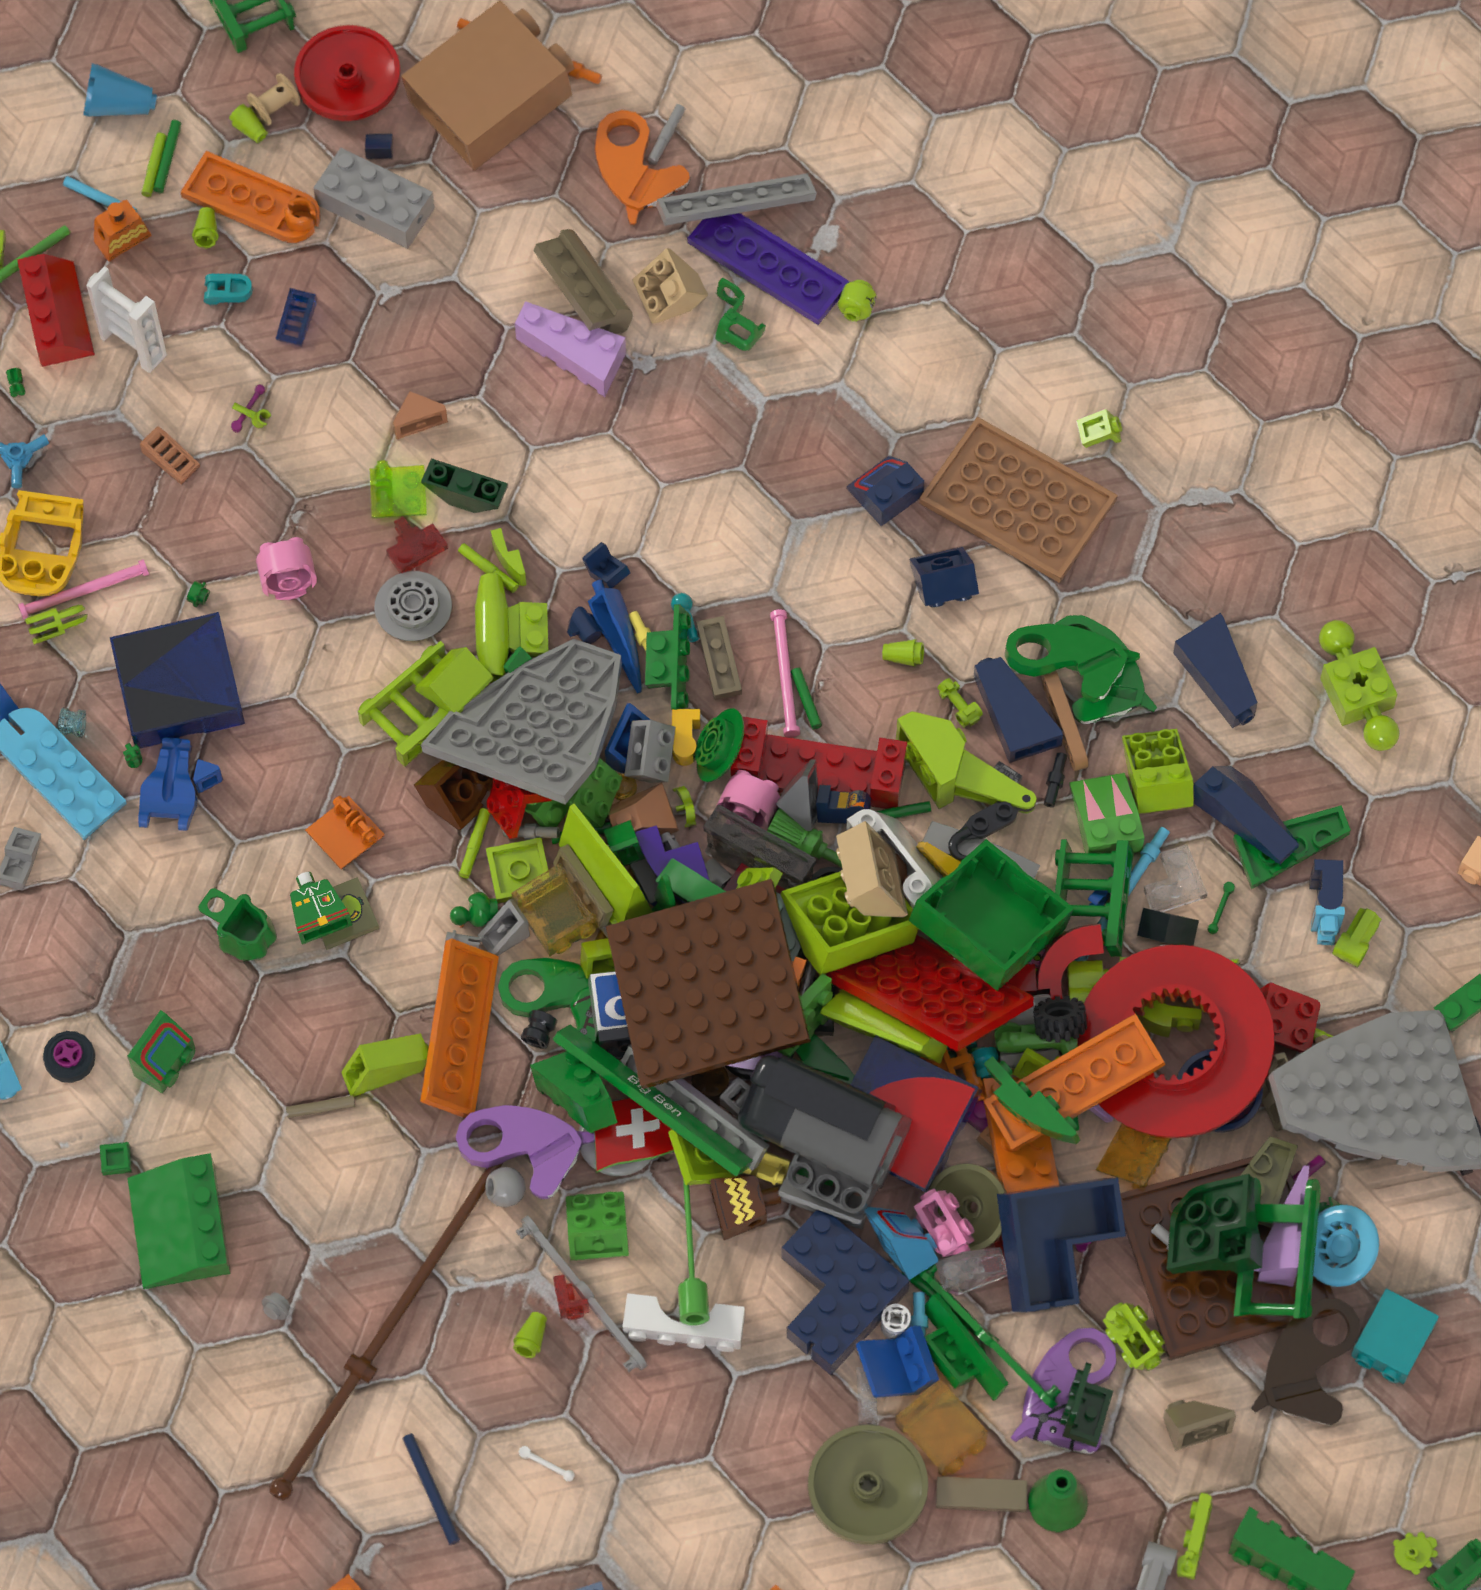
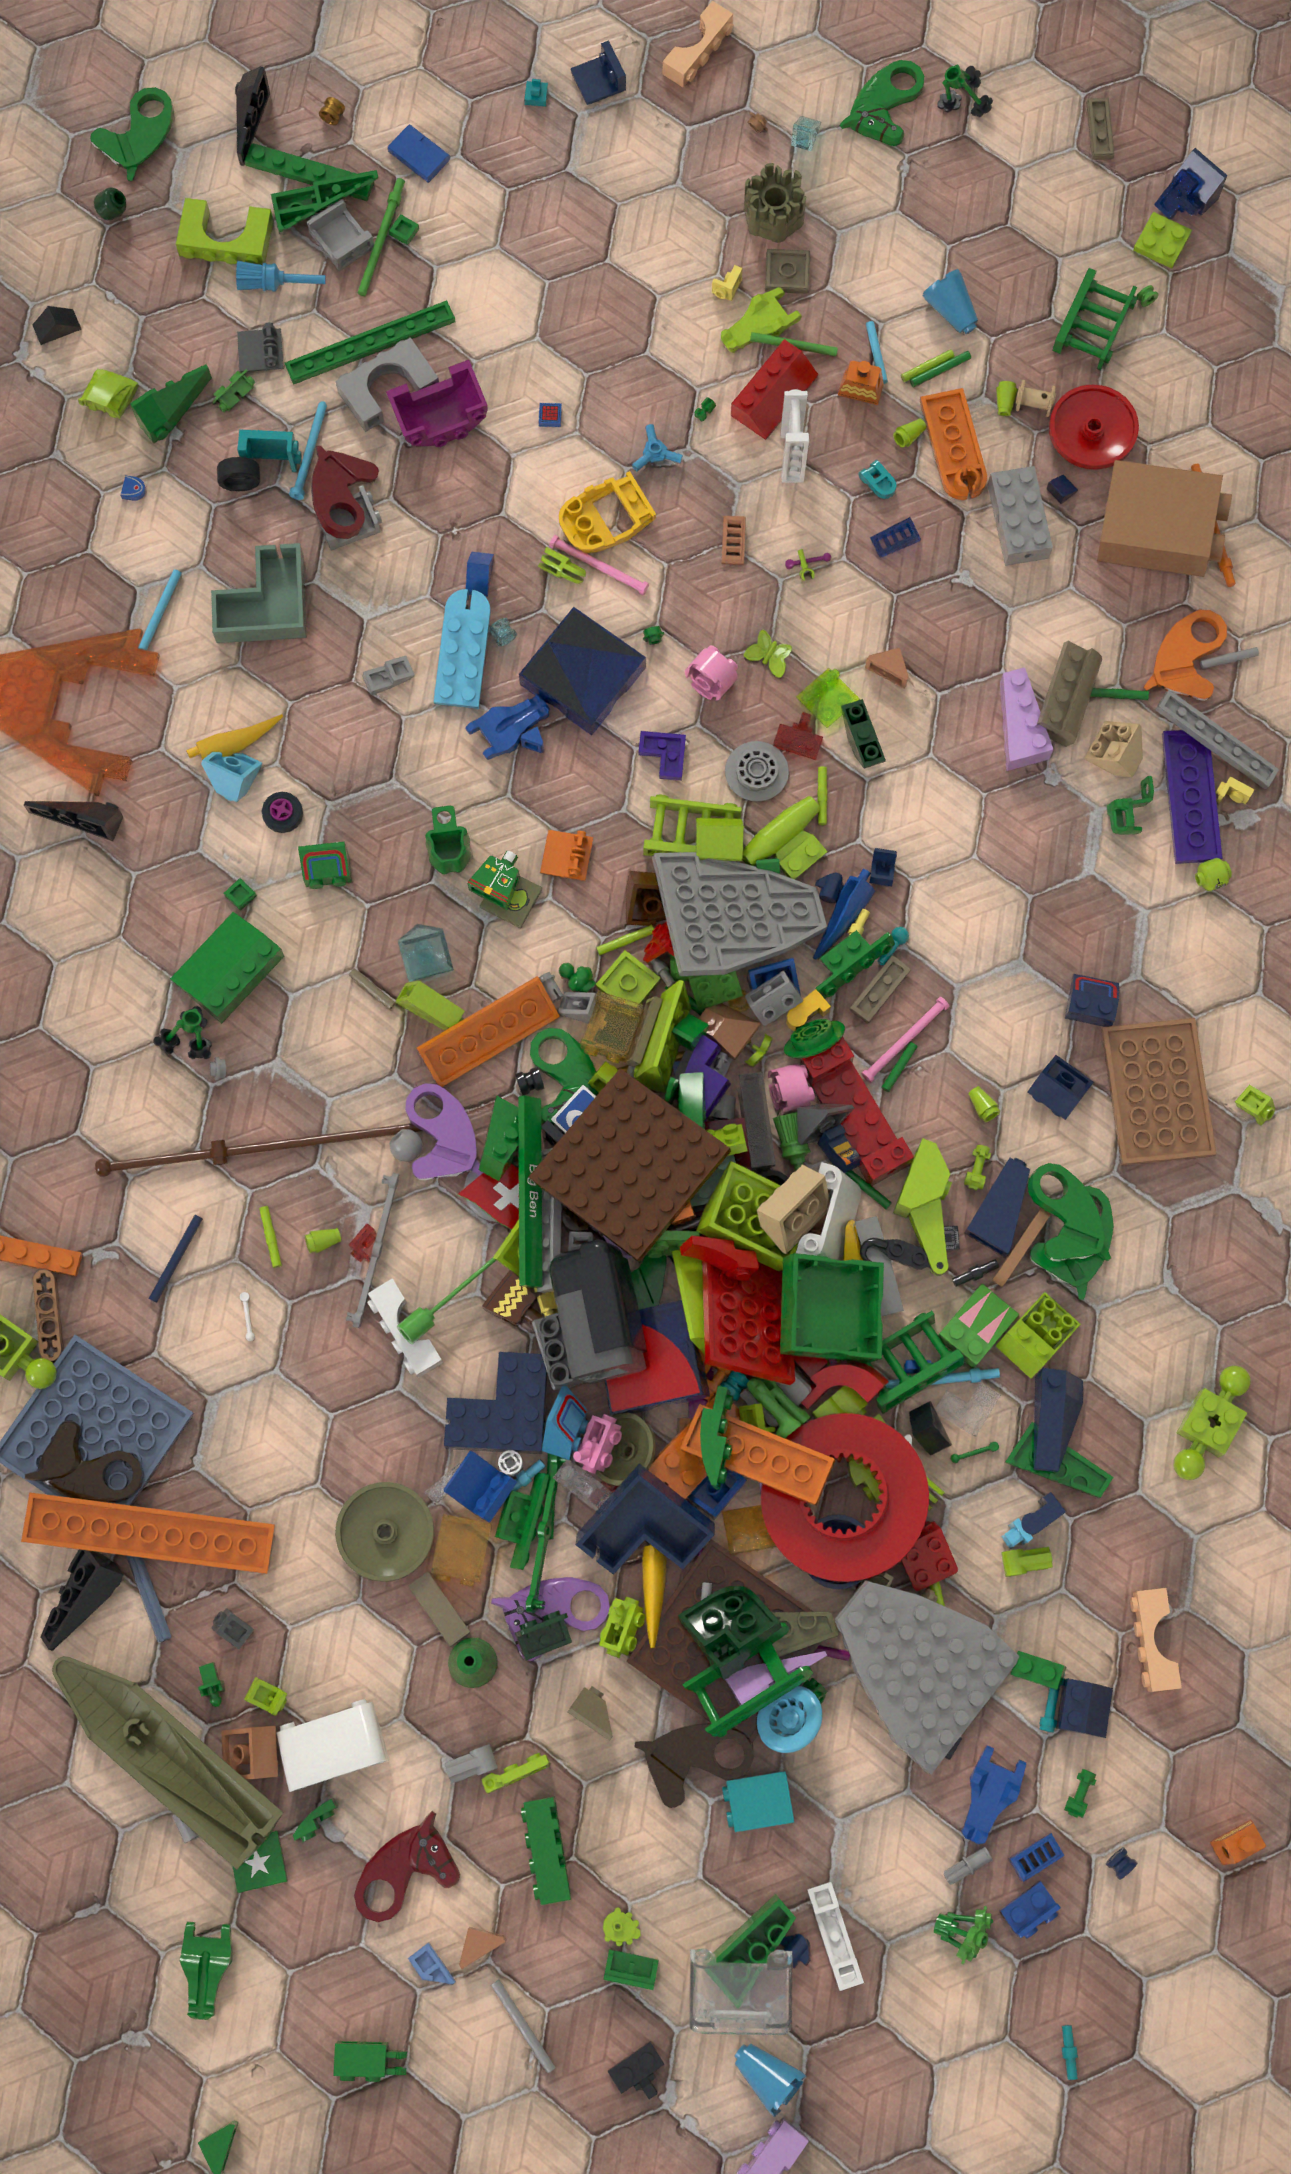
camera: 50 degrees right, 10 degrees up
green piece [123,743,143,768] -> none
lime slope [490,528,527,587] -> none
bright green bracket [566,1192,629,1261] -> none
black tyre [1033,996,1087,1043] -> none
dark blue slope [1173,613,1258,728] -> none
none -> plant [153,1006,212,1059]
none -> lime piece [259,1206,282,1268]
none -> clear light blue slope [398,924,454,982]
none -> dark purple plate [638,731,686,781]
none -> yellow piece [642,1543,667,1648]
none -> red slope [680,1236,759,1281]
none -> blue slope [687,1468,747,1520]
none -> lime piece [744,630,792,678]
none -> green piece [1090,688,1149,700]
none -> light yellow bracket [1216,777,1254,804]

